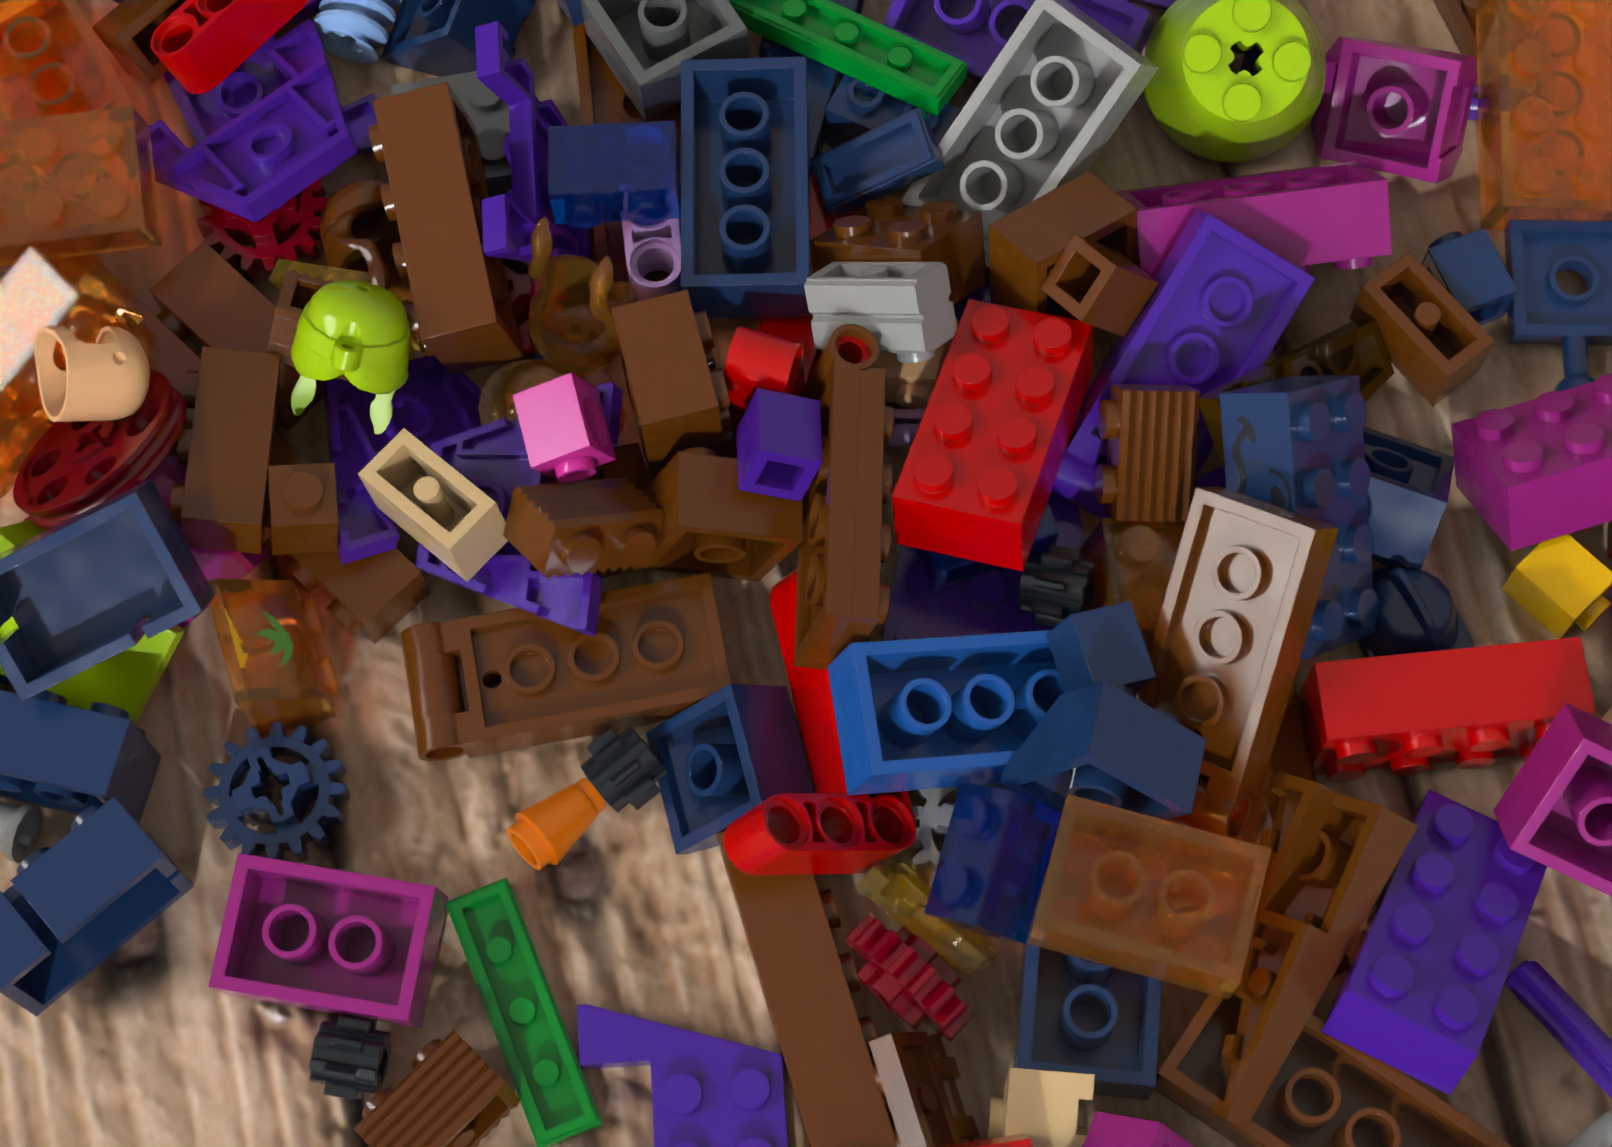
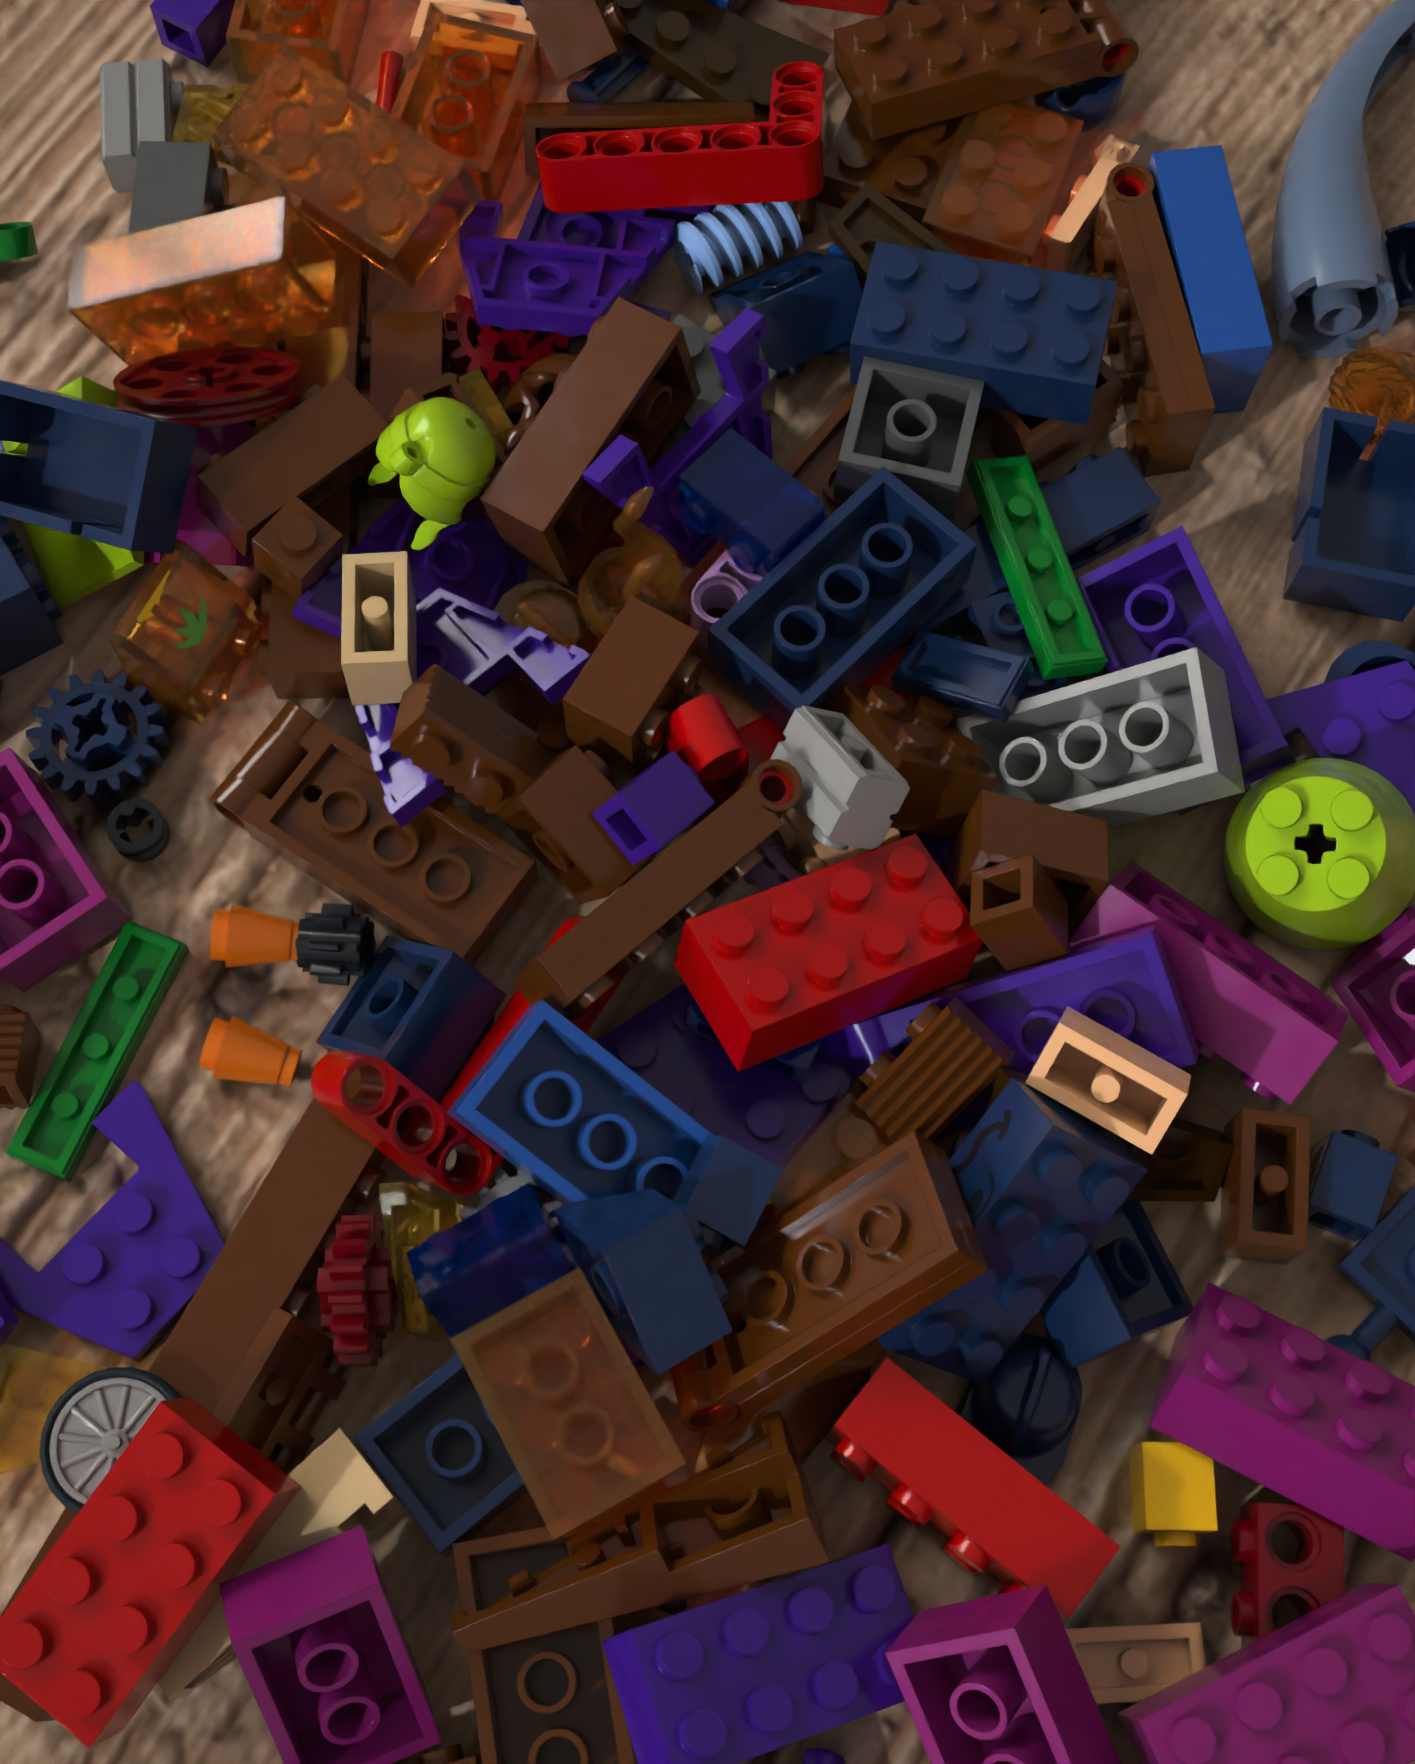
camera: 40 degrees right, 0 degrees up
light nougat helmet [33,326,150,422] -> none
brick [513,373,616,483] -> none
black gear [1018,544,1097,628] -> none
none -> black bush [106,798,170,862]
none -> orange cone [199,1016,303,1088]
none -> light nougat brick [1025,1006,1191,1155]

